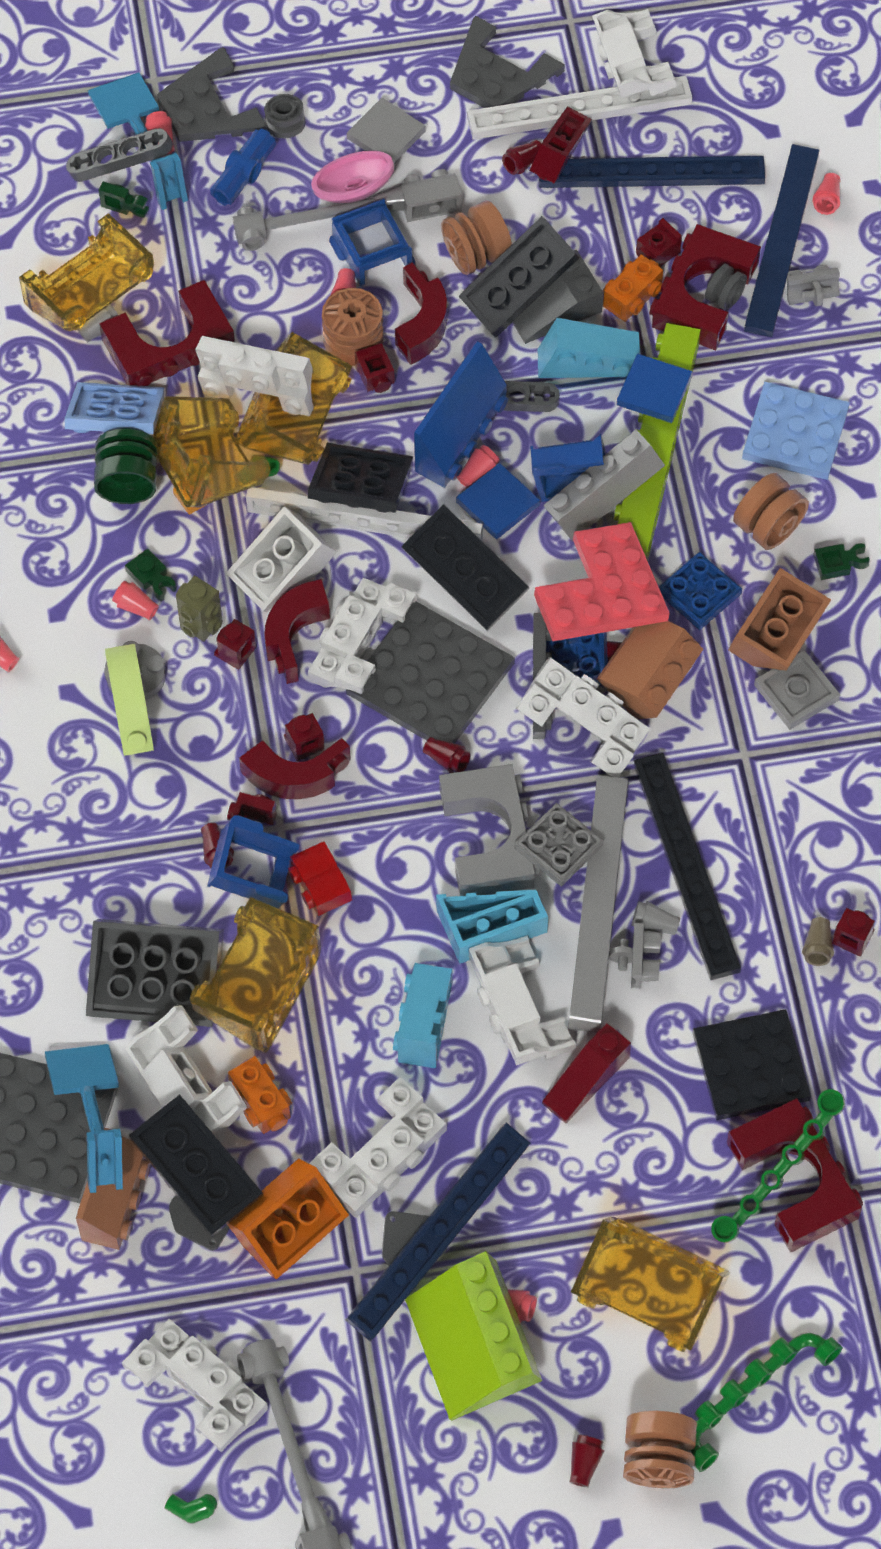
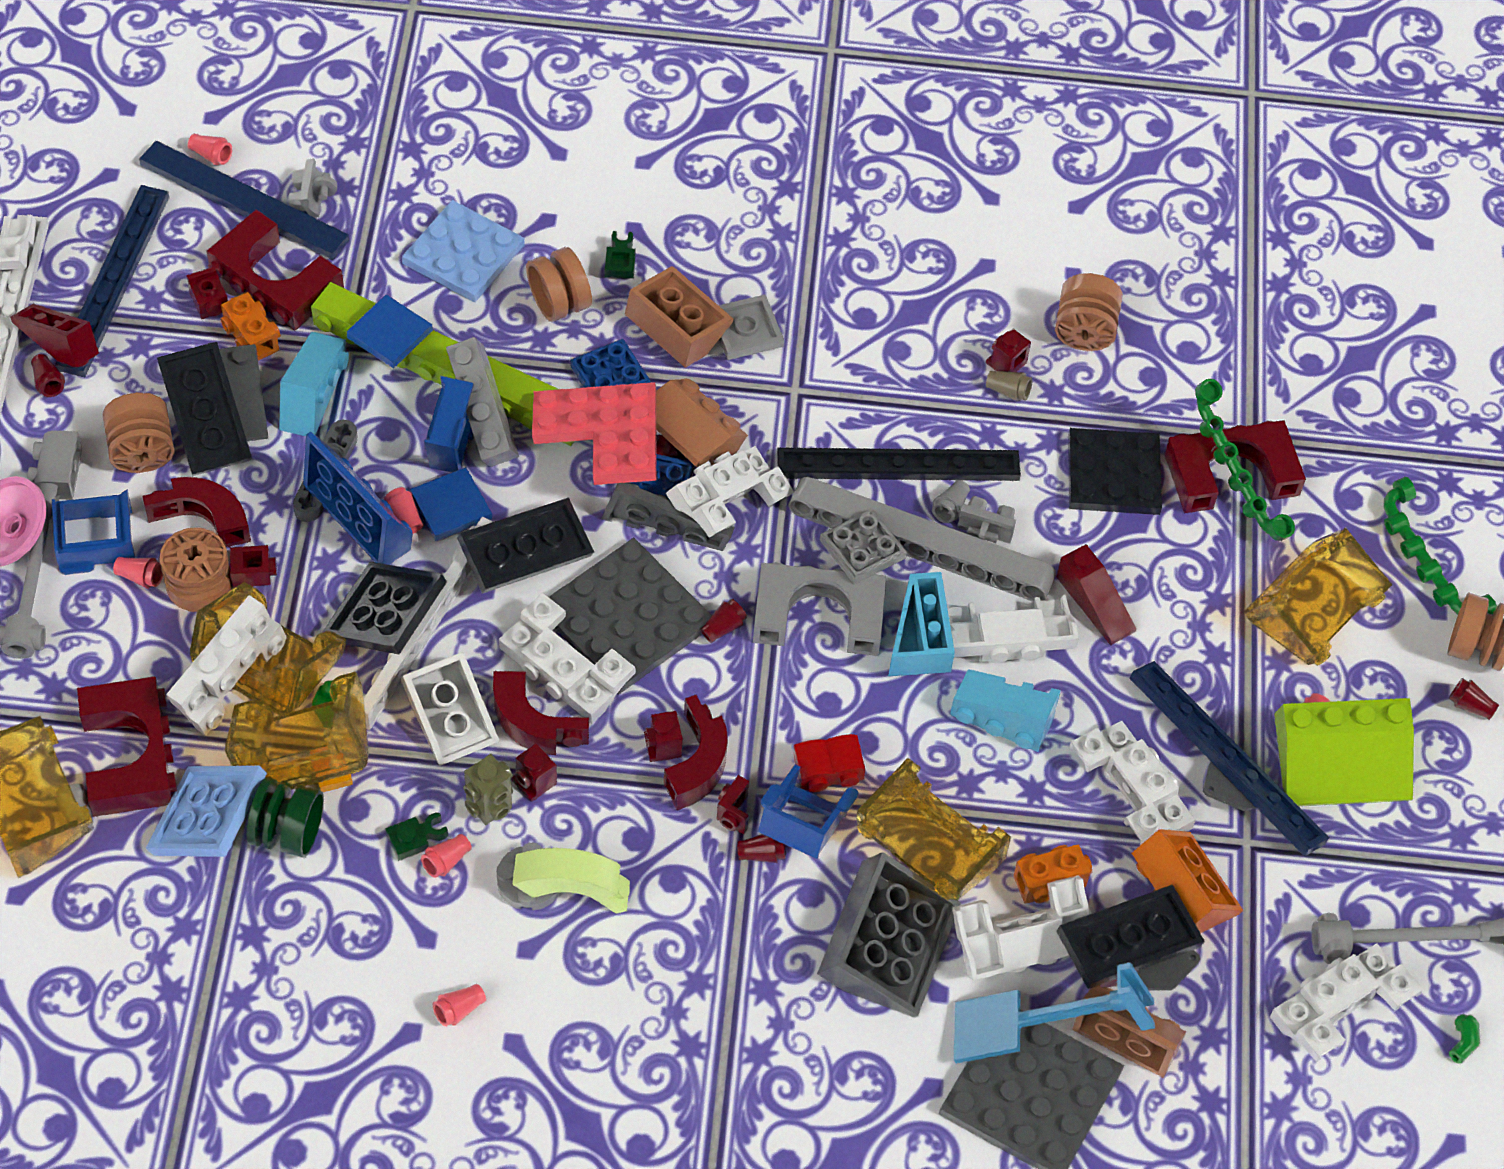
camera: 80 degrees left, 5 degrees down
dark grey wheel [705,264,747,311] -> none

